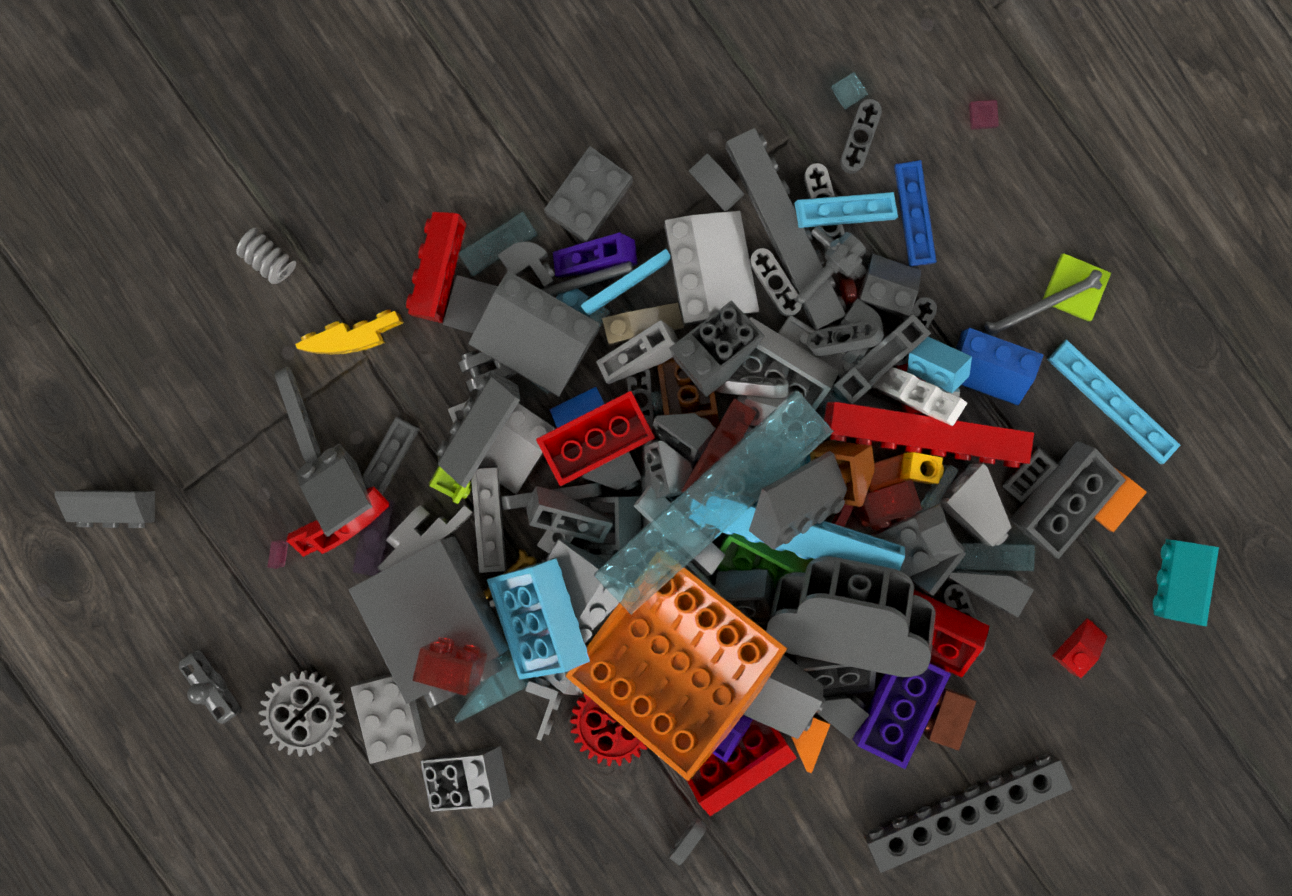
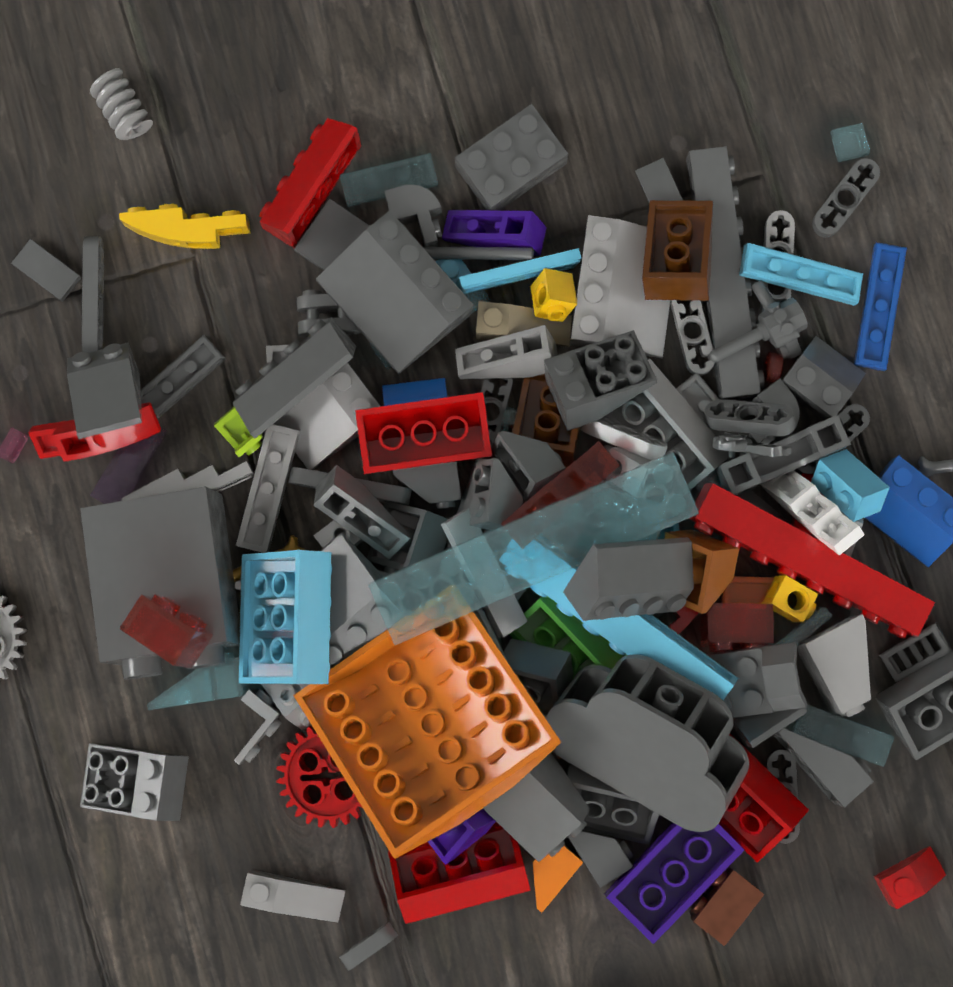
camera: 15 degrees right, 5 degrees down
light grey brick [351,673,426,764] -> none
light grey beam [386,505,430,548] -> none
none -> dark grey tile [11,239,81,302]
none -> light grey slope [240,869,346,923]
none -> yellow brick [530,268,577,322]
none -> reddish brown slope [642,200,713,301]
none -> dark grey piece [712,434,792,458]

